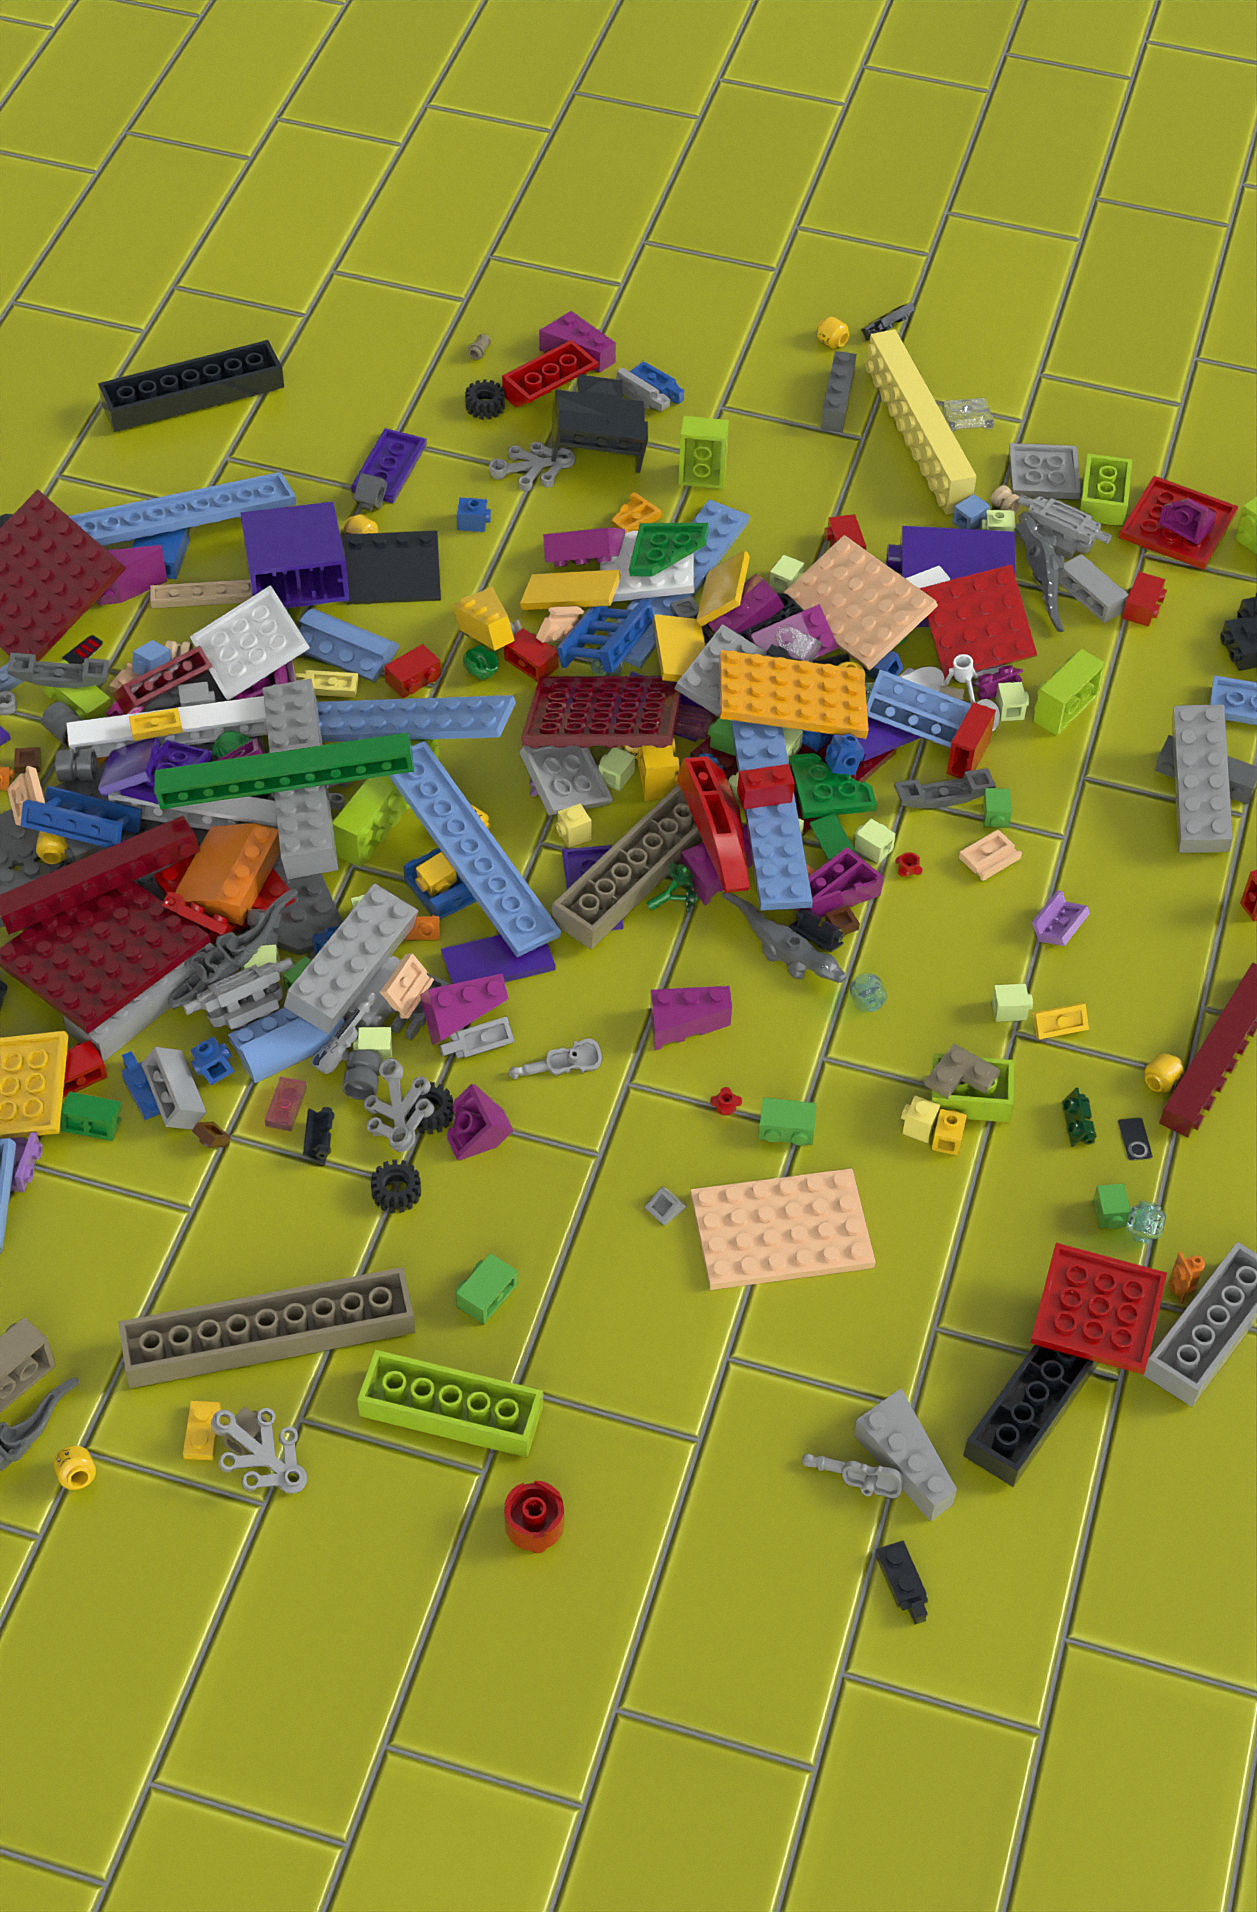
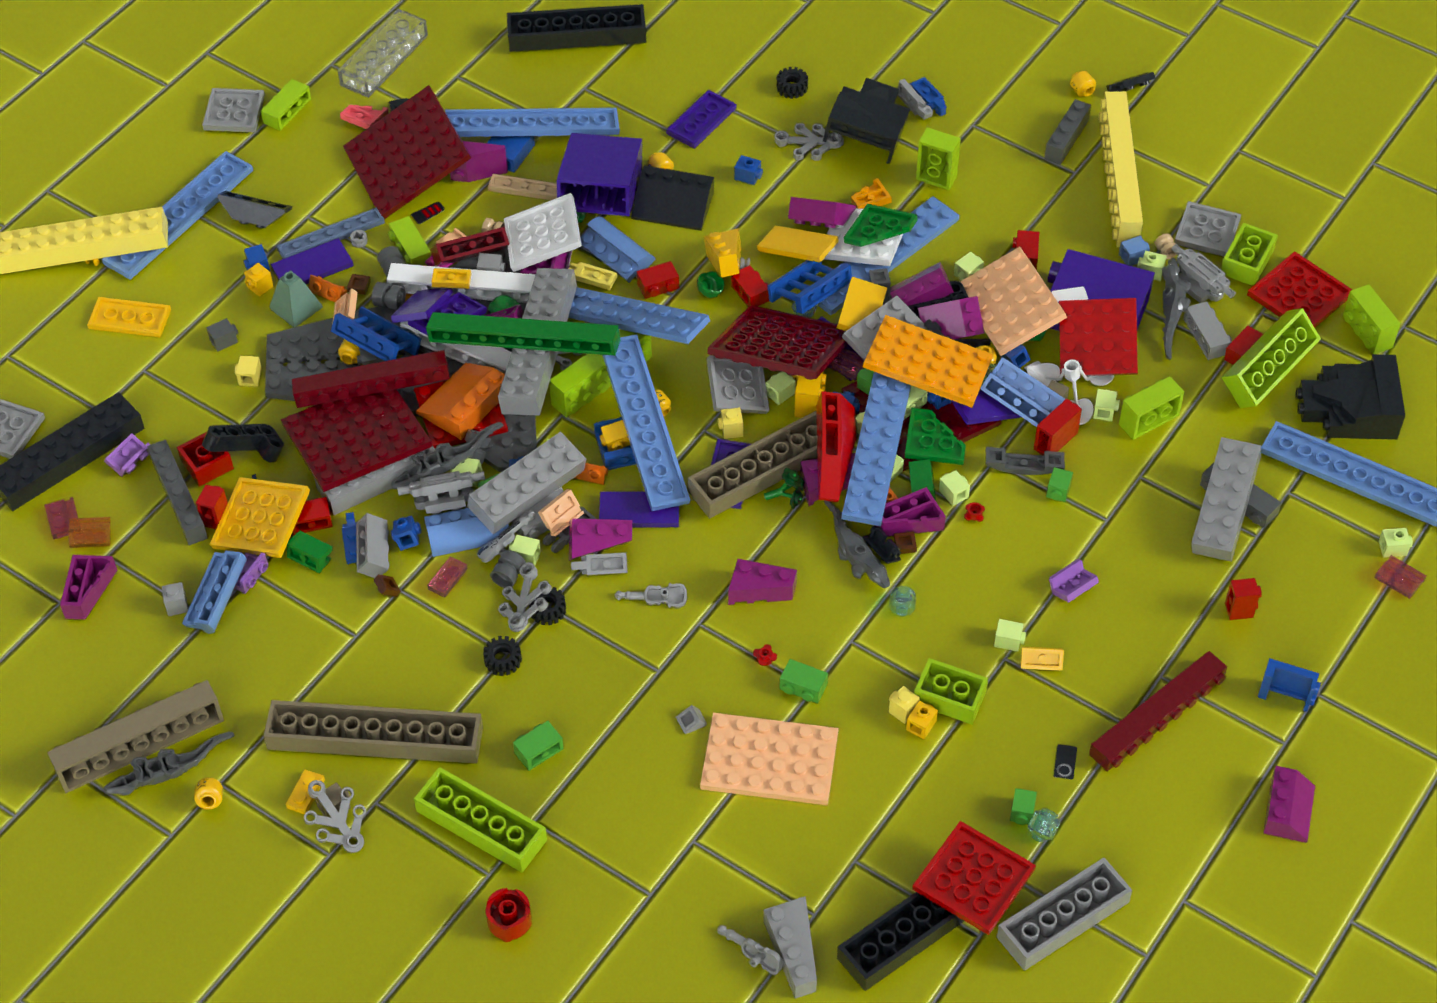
camera: 20 degrees right, 0 degrees up
dark grey slope [7,653,109,688] -> none
medium blue brick [132,640,171,676] -> none
red hinge [162,891,234,935] -> none
black hinge [303,1107,335,1166] -> none
dark grey brick [353,473,388,511] -> none
magenta slope [447,1084,514,1160] -> none
dark tan pin [468,334,491,360] -> none
red slope [502,339,599,407] -> none
light nougat plate [536,606,584,643] -> none
magenta wedge [539,311,616,373] -> none
yellow tile [697,550,750,626] -> none
red brick [737,764,795,810] -> none
clear piece [775,625,823,663] -> none
blue brick [825,734,864,775] -> none
dark tan plate [925,1044,1000,1099] -> none
clear plate [942,398,994,431] -> none
light nougat plate [959,829,1022,881] -> none
magenta hinge [971,665,1023,700] -> none
dark green hinge [1062,1087,1097,1147] -> none
yellow head [1144,1053,1184,1093] -> none
magenta slope [1159,498,1217,545] -> none
orange hinge [1168,1252,1205,1304] -> none
none -> lime brick [1221,308,1321,408]

